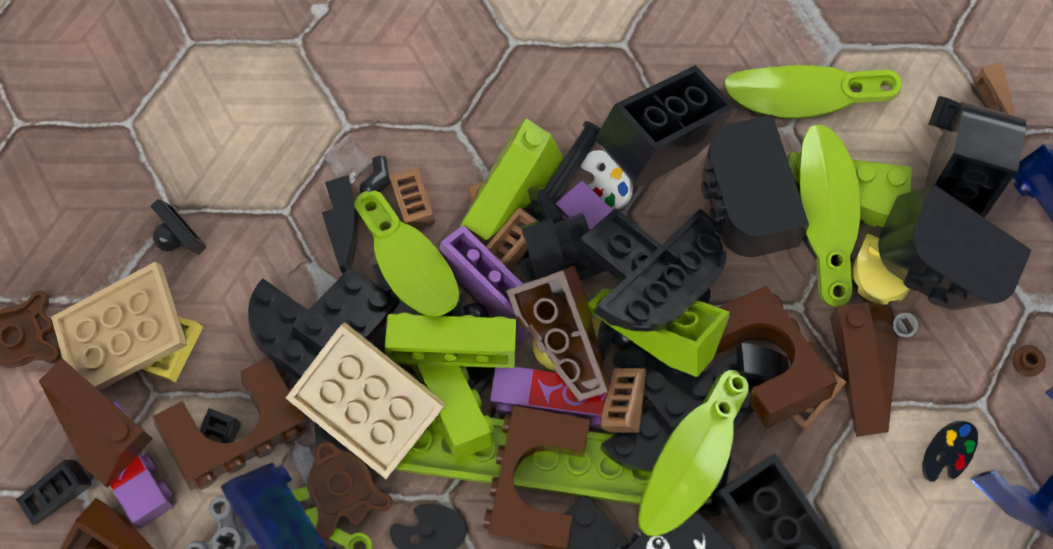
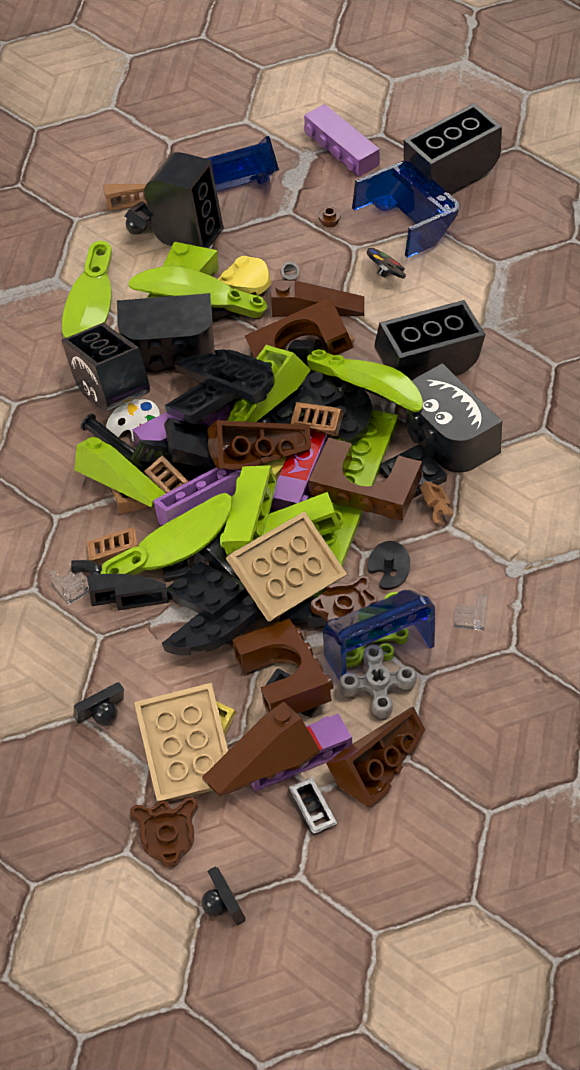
camera: 80 degrees left, 20 degrees down
black brick [878,184,1032,310] -> none

